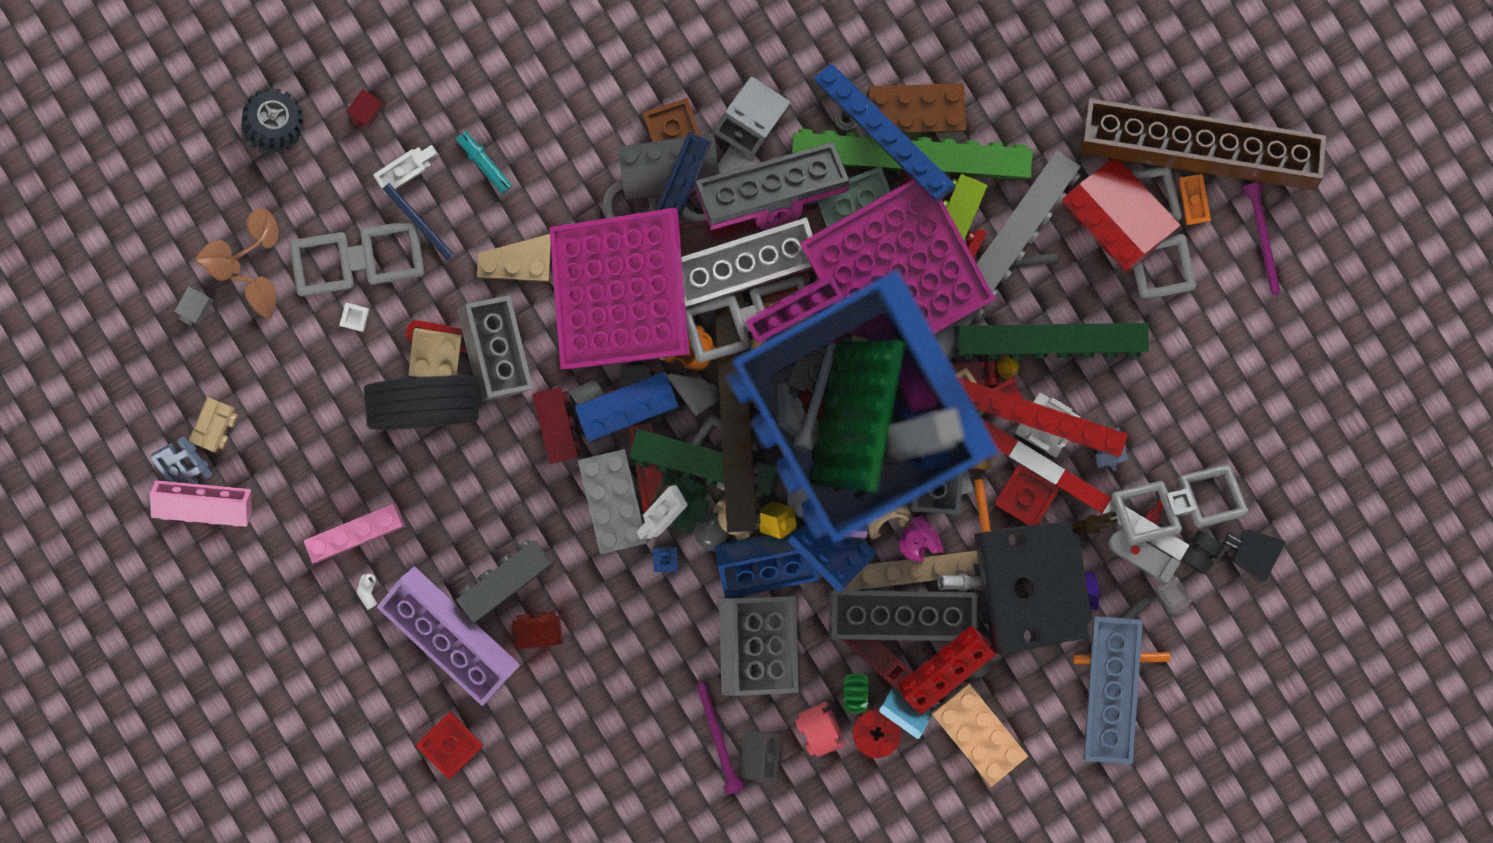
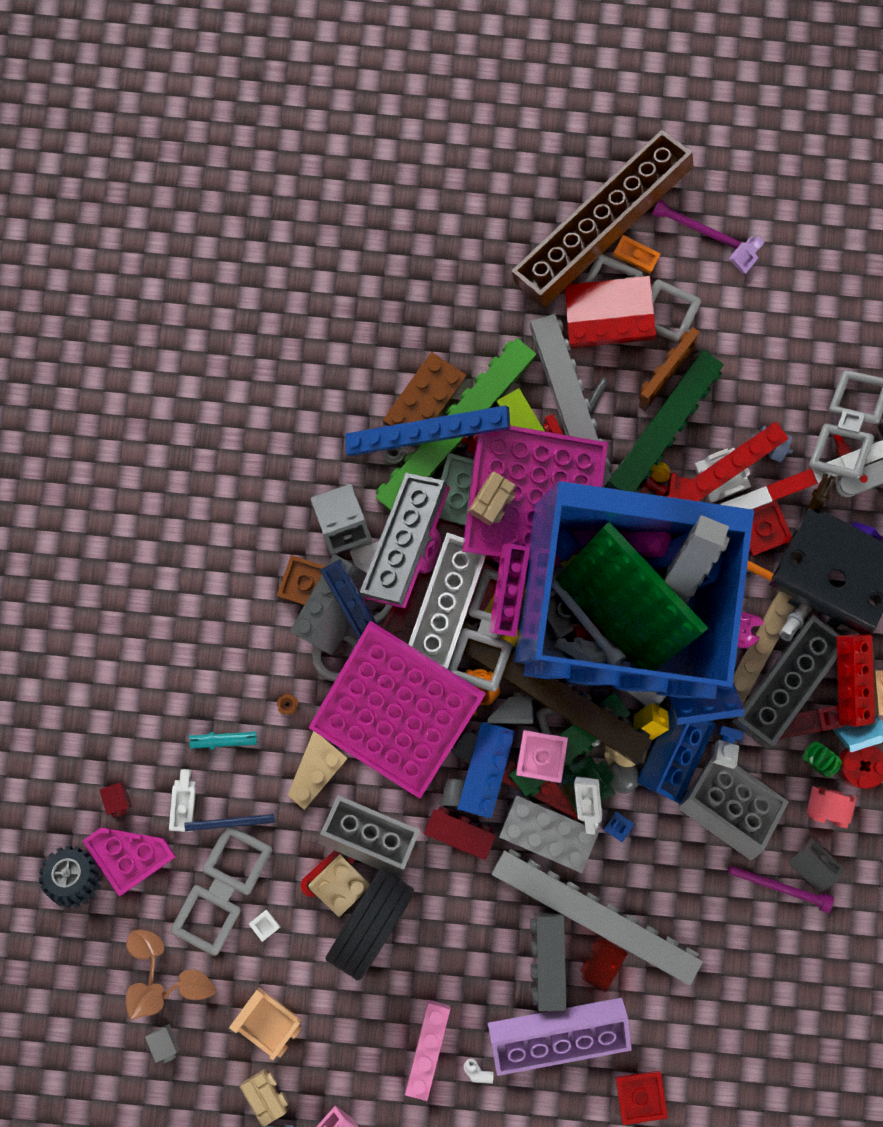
camera: 55 degrees left, 5 degrees down
none -> dark pink plate [82,827,176,897]
none -> light nougat panel [229,987,302,1061]
none -> dark orange plate [277,693,298,715]
none -> tan brick [467,472,516,526]
none -> light grey brick [491,849,703,986]
none -> bright pink plate [516,730,568,783]
none -> blue plate [556,528,580,561]
none -> dark orange plate [638,327,700,412]
none -> white plate [713,740,739,769]
none -> blue plate [716,726,744,744]
none -> lavender plate [729,236,764,274]

